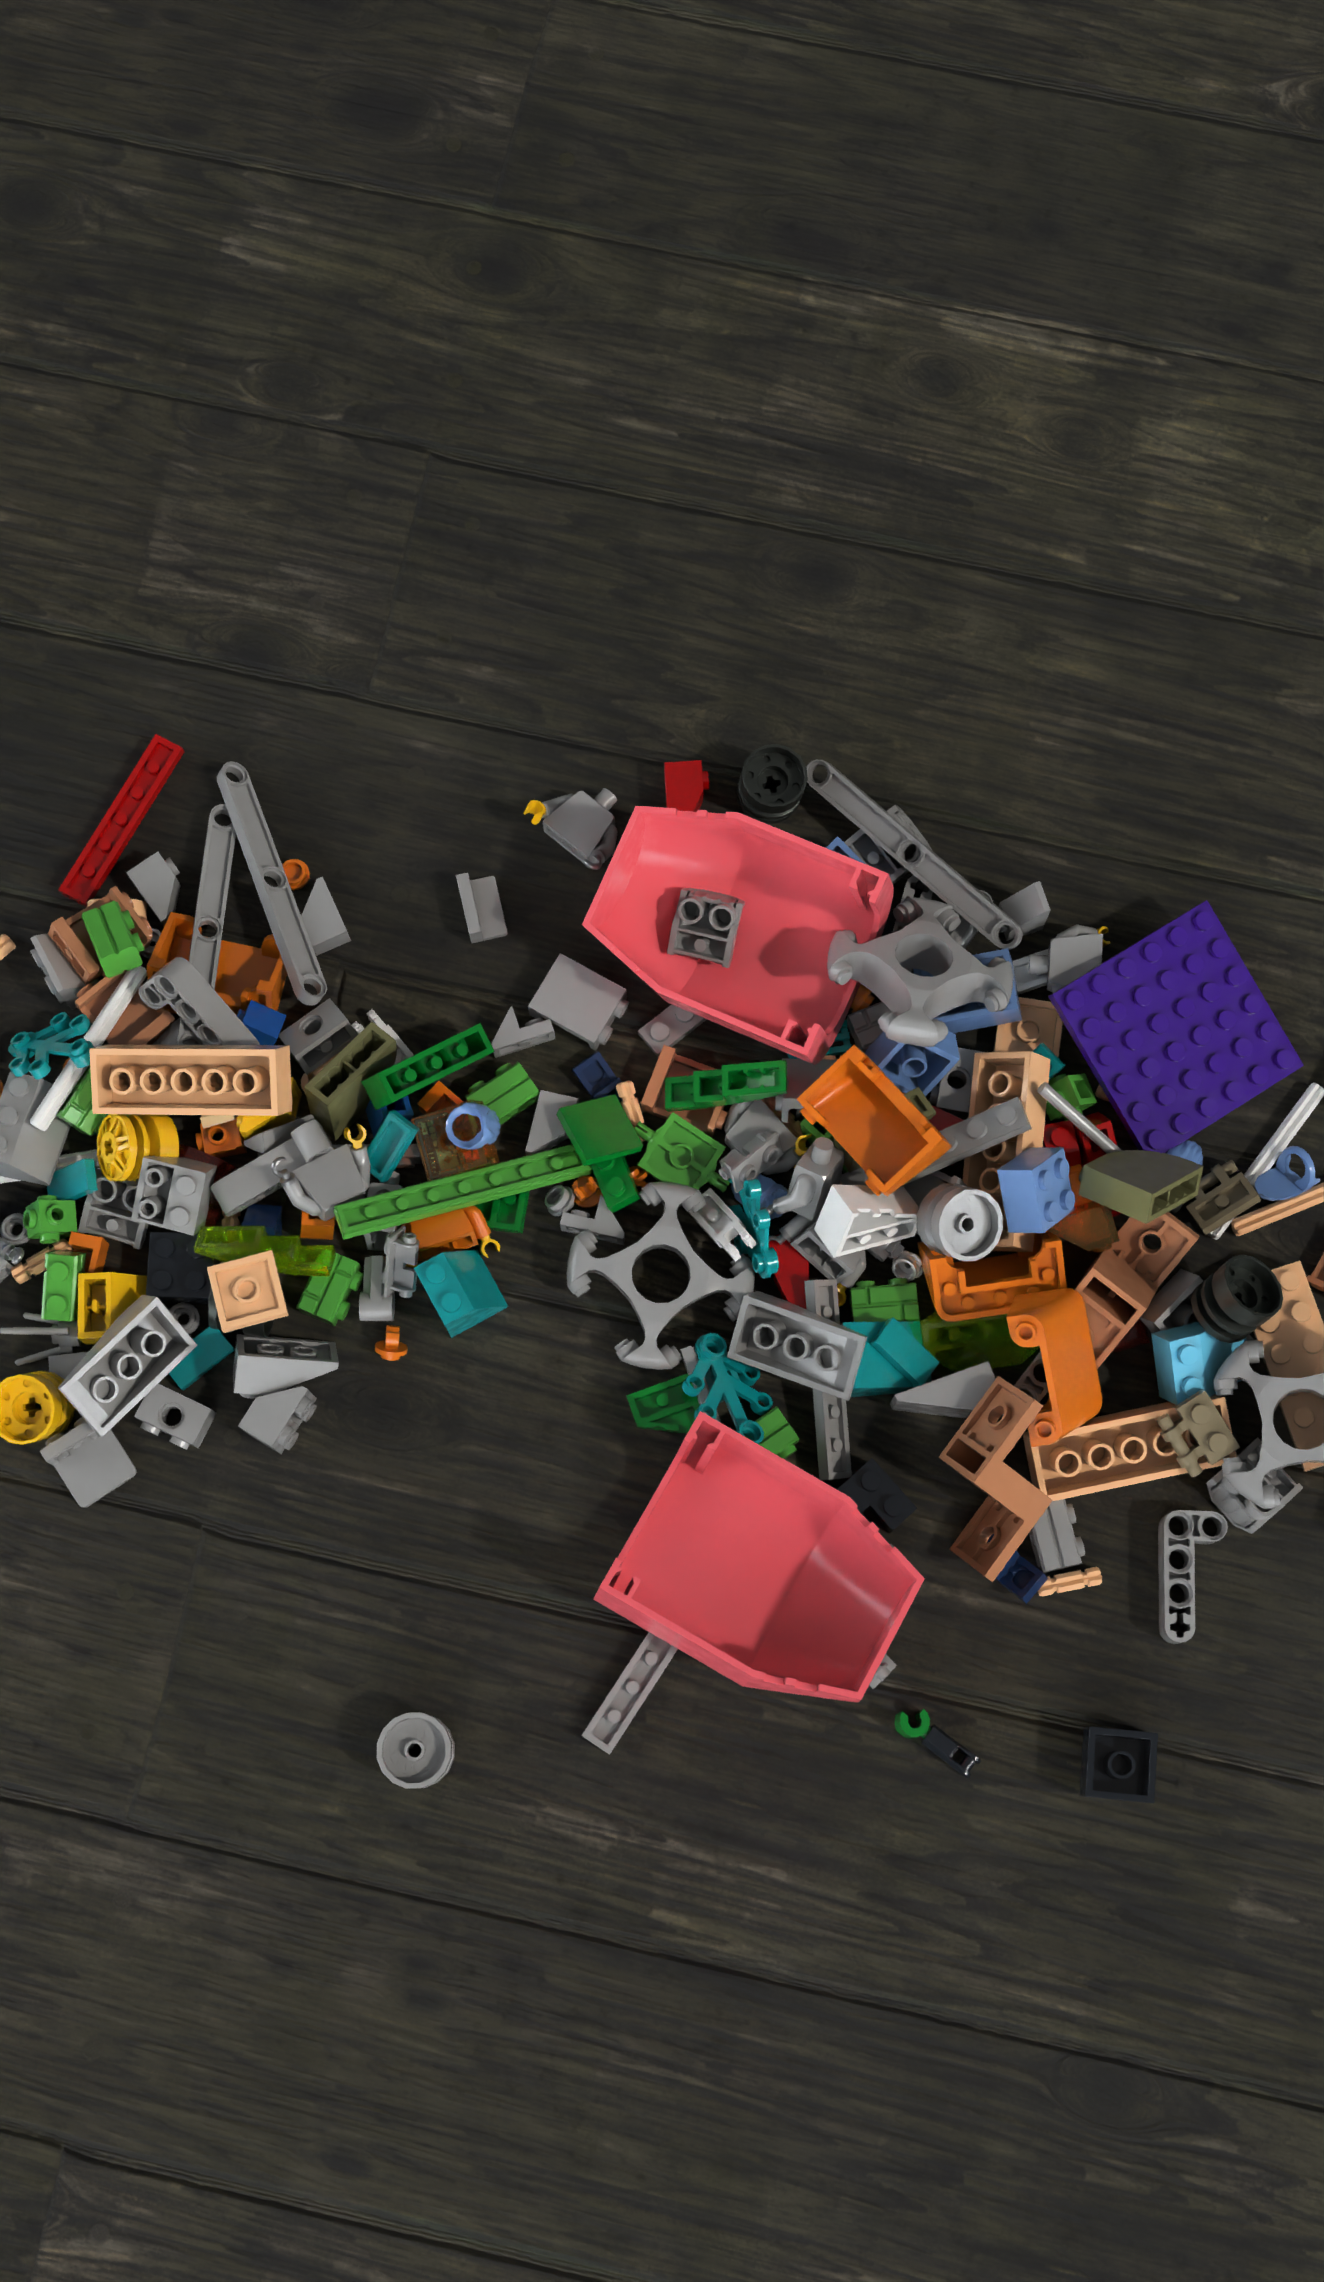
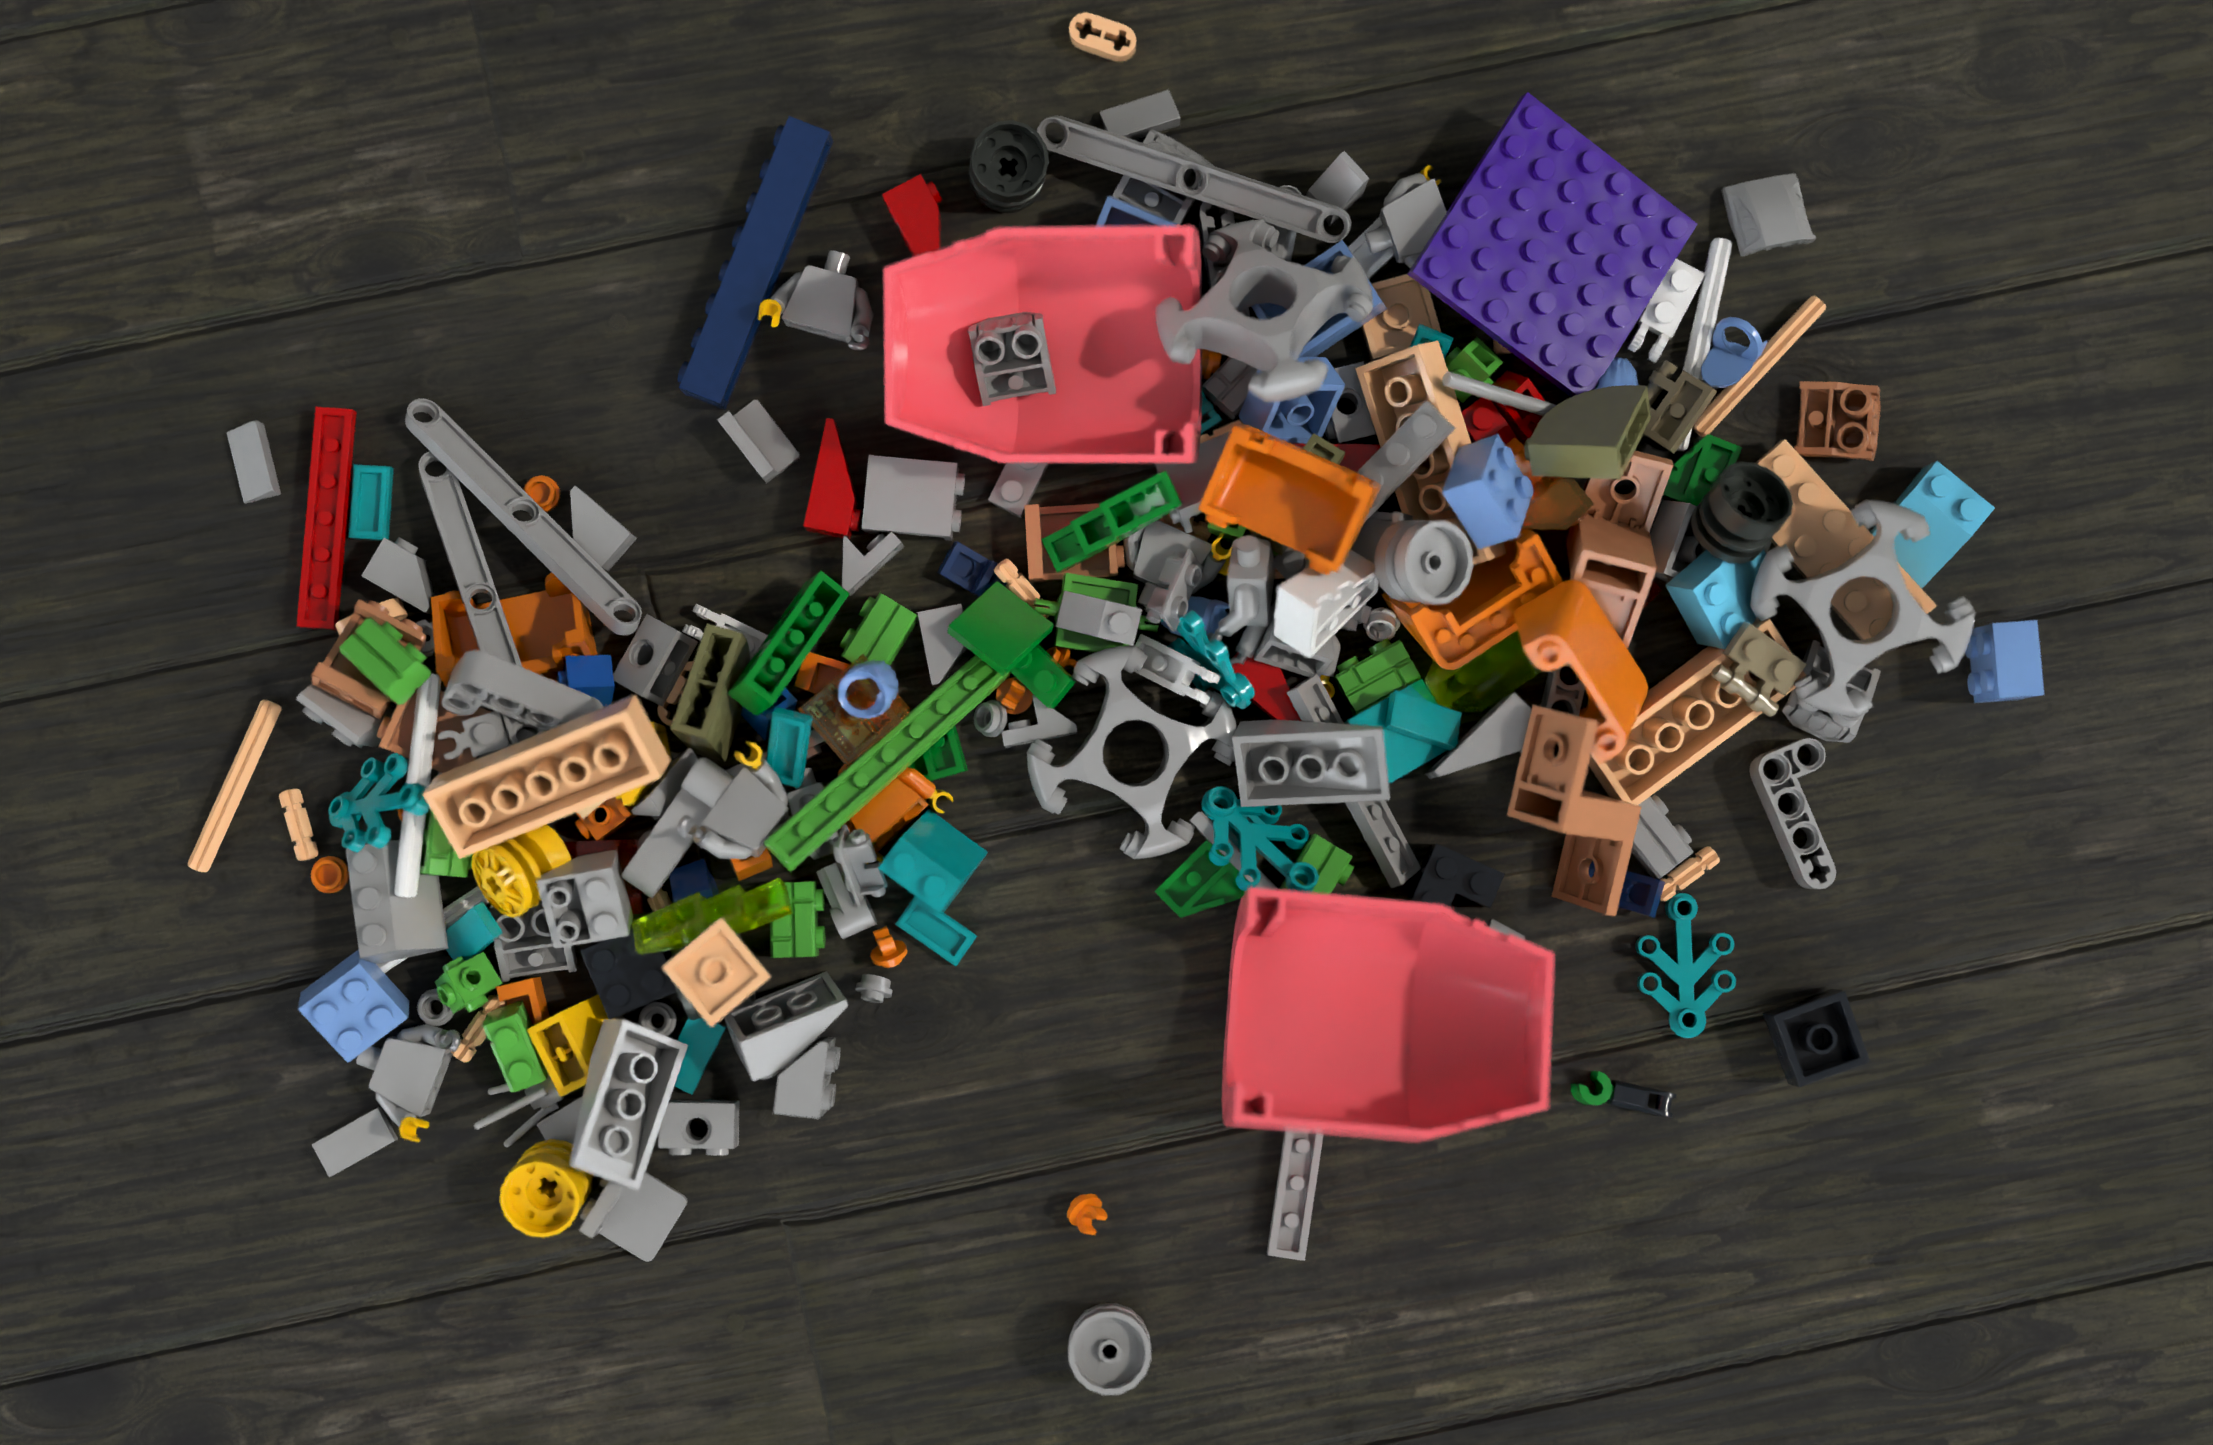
camera: 30 degrees left, 10 degrees up
none -> light grey slope [227,420,281,504]
none -> teal tile [348,465,394,541]
none -> light grey plate [438,711,511,759]
none -> dark blue brick [677,116,833,410]
none -> red slope [803,418,862,540]
none -> light grey plate [855,974,893,1003]
none -> teal tile [895,896,977,966]
none -> light grey slope [1055,591,1142,646]
none -> orange plate [1067,1194,1107,1235]
none -> light nougat beam [1069,12,1136,62]
none -> light grey slope [1100,90,1181,140]
none -> white hinge [1627,259,1705,363]
none -> teal plant [1635,893,1736,1038]
none -> green wing [1662,434,1742,506]

